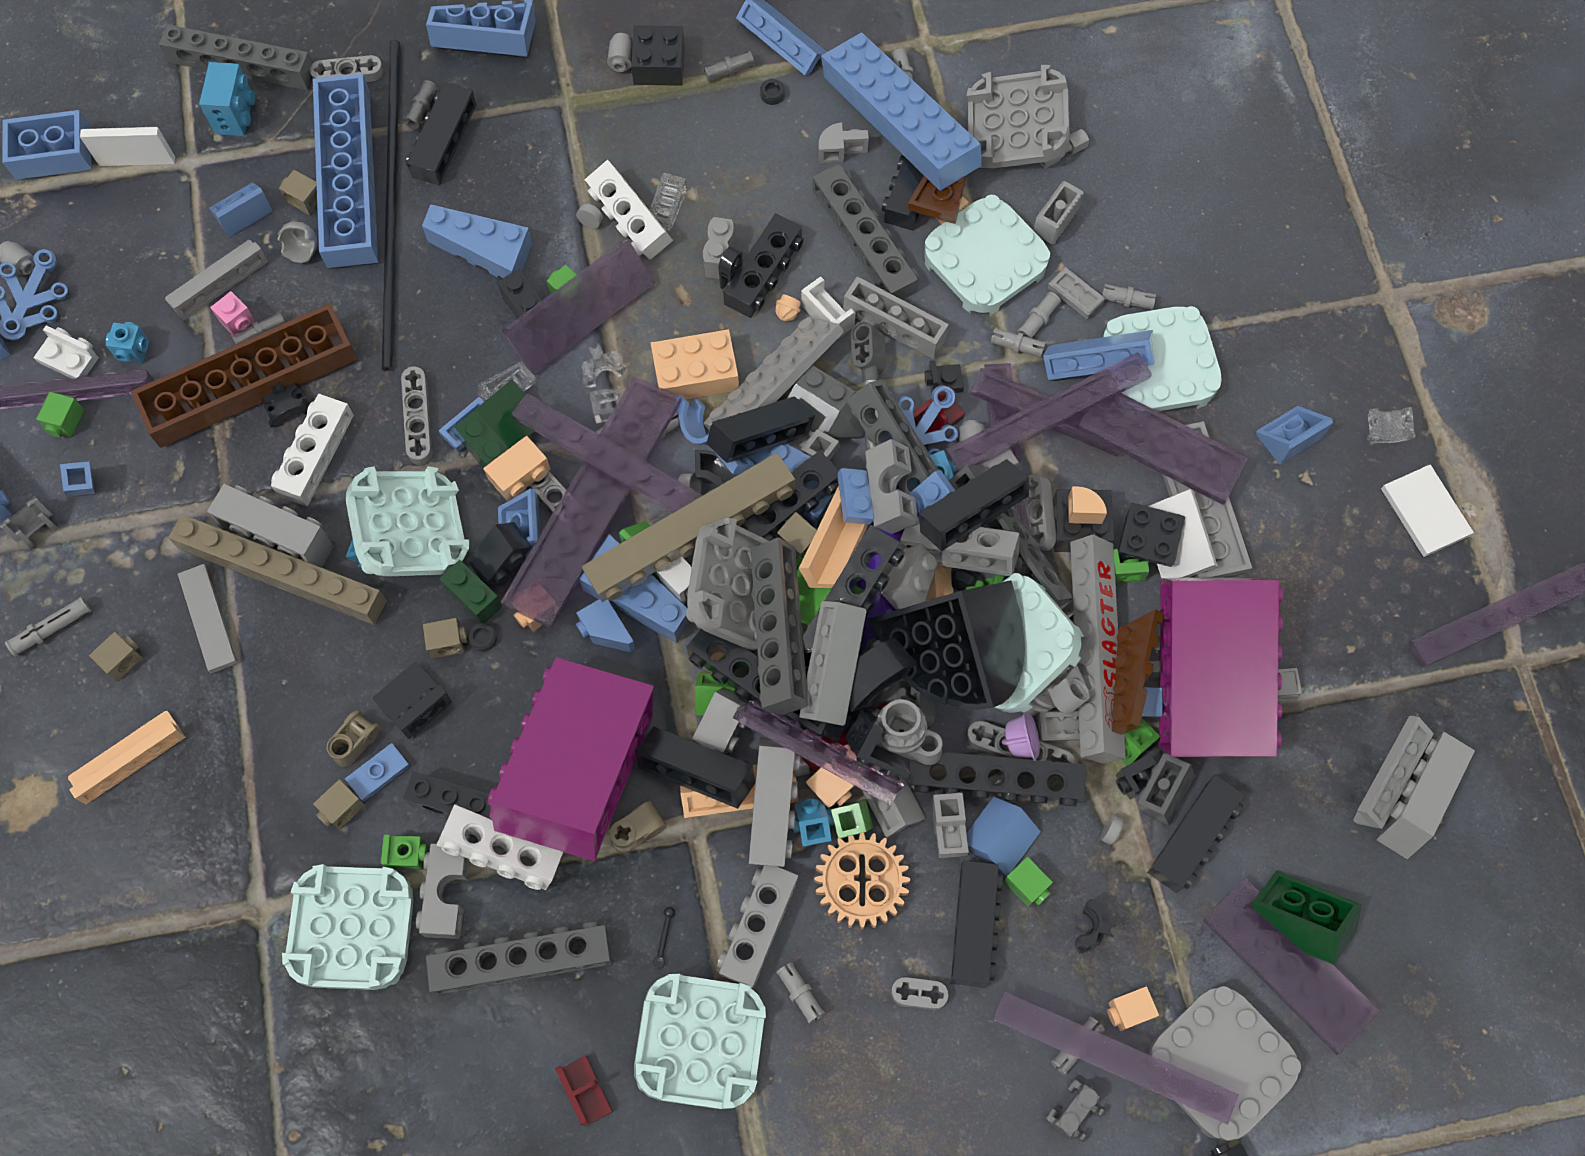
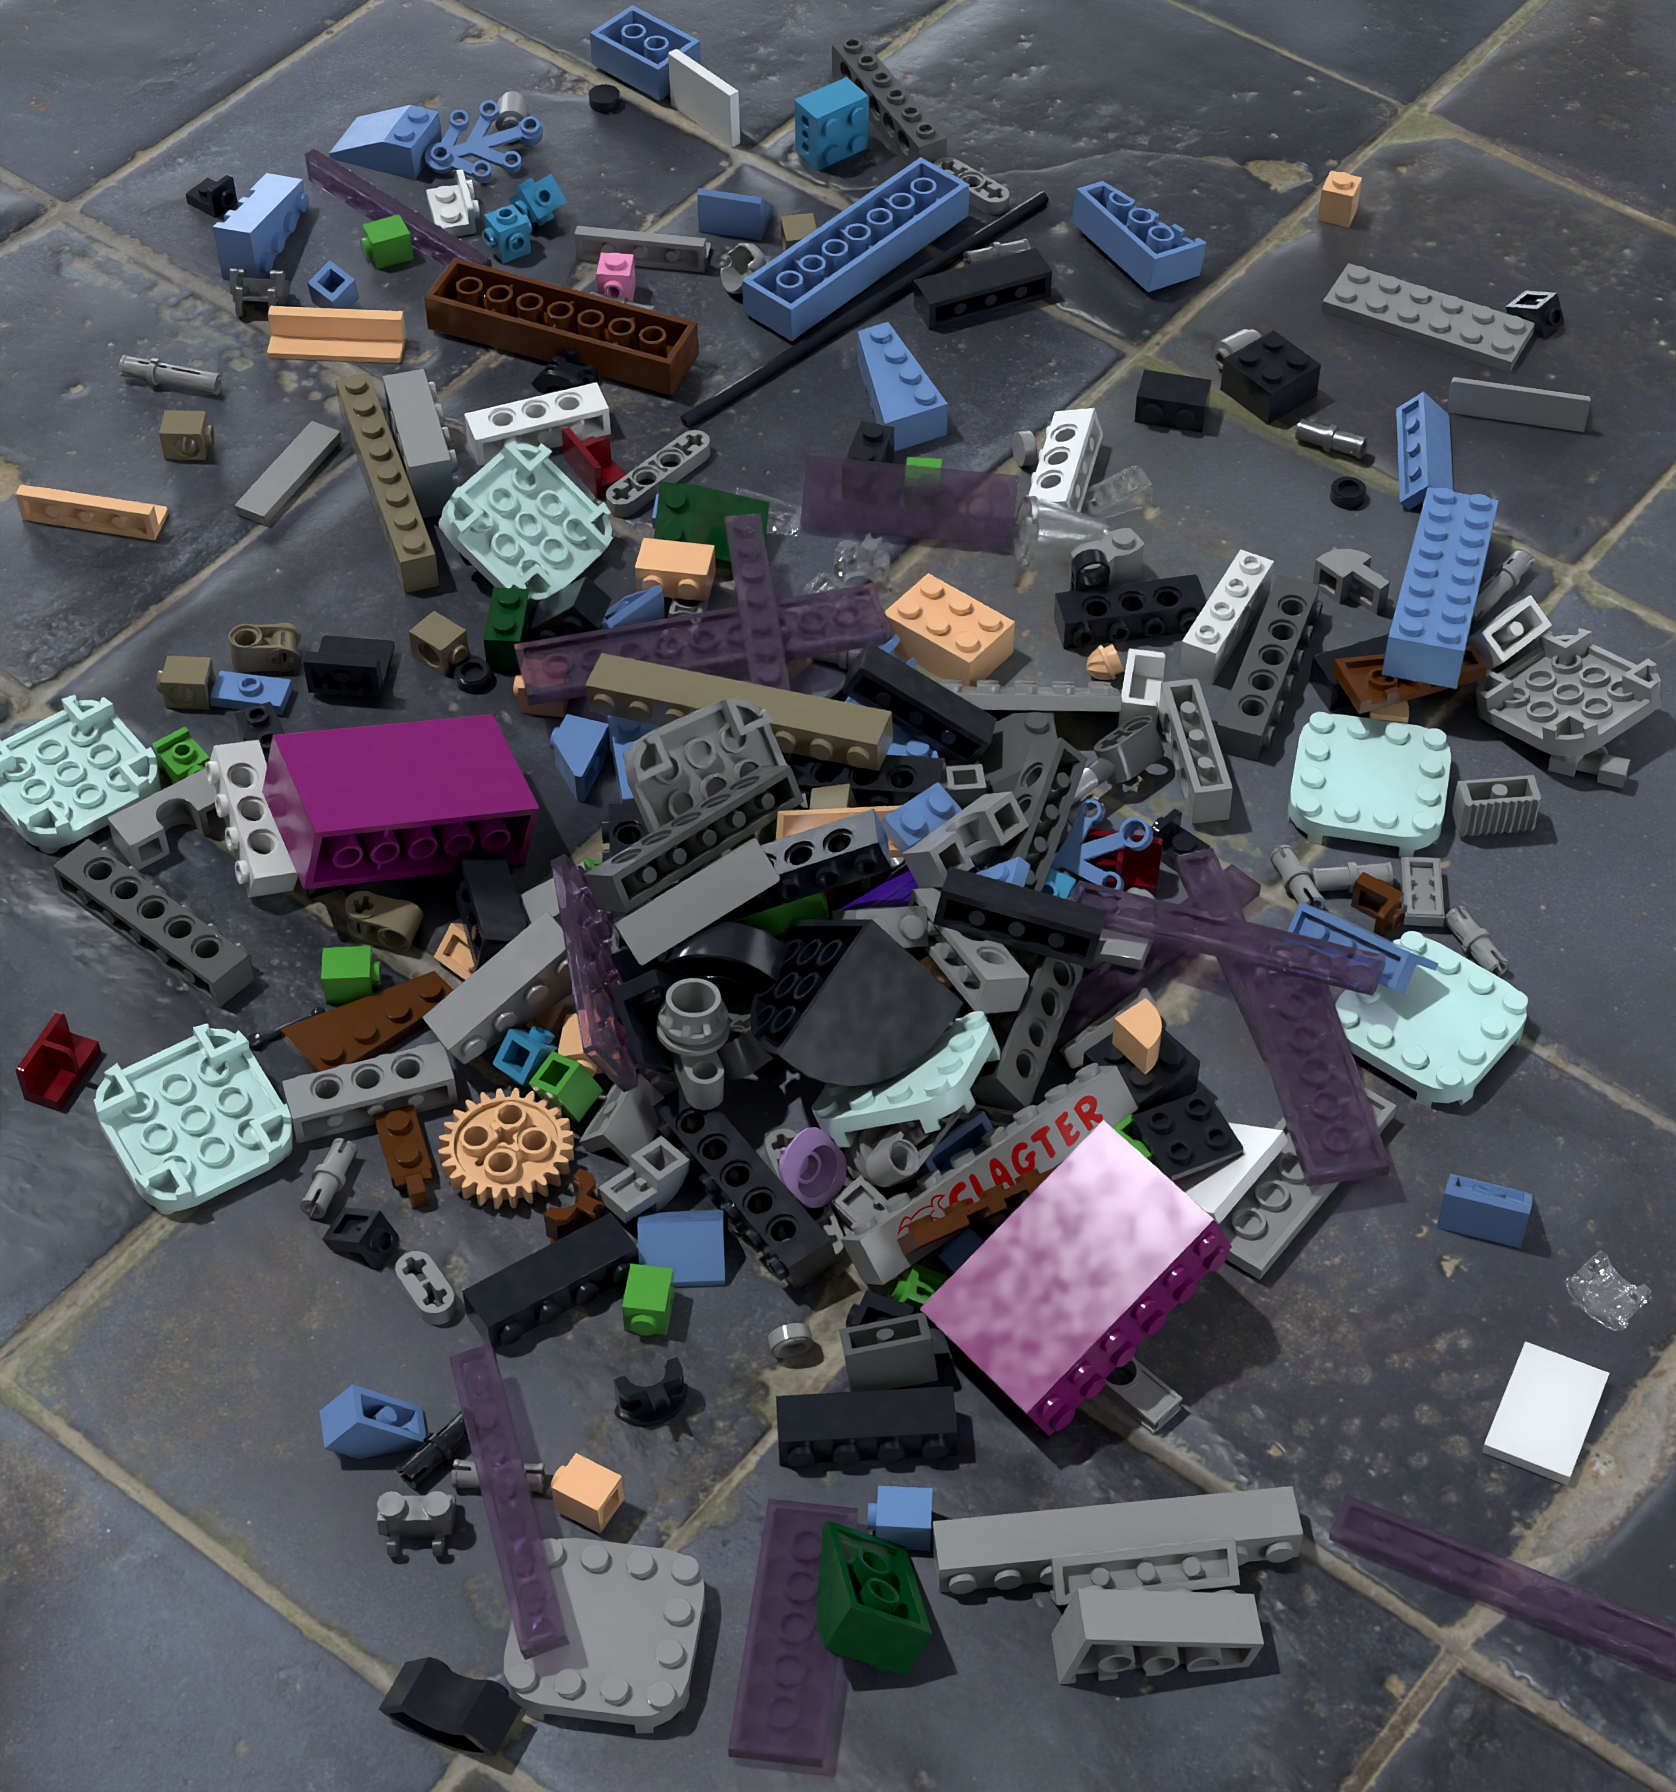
camera: 50 degrees right, 20 degrees down
none -> light nougat panel [267,306,406,363]
none -> reddish brown wing [280,971,454,1073]
none -> medium blue slope [319,1384,426,1459]
none -> bright green brick [321,946,382,1004]
none -> black bracket [322,1207,400,1269]
none -> reddish brown hinge [373,1104,434,1210]
none -> black pin [396,1409,481,1489]
none -> dark azure brick [508,174,567,227]
none -> reddish brown piece [544,1168,604,1244]
none -> dark red panel [561,427,626,499]
none -> black tile [588,84,620,113]
none -> medium blue brick [867,1486,933,1551]
none -> light grey brick [932,1486,1303,1594]
none -> clear cone [1013,495,1114,567]
none -> black brick [1134,369,1212,433]
none -> white brick [1179,549,1274,684]
none -> reddish brown bracket [1351,872,1404,937]
none -> white brick [1466,595,1552,670]

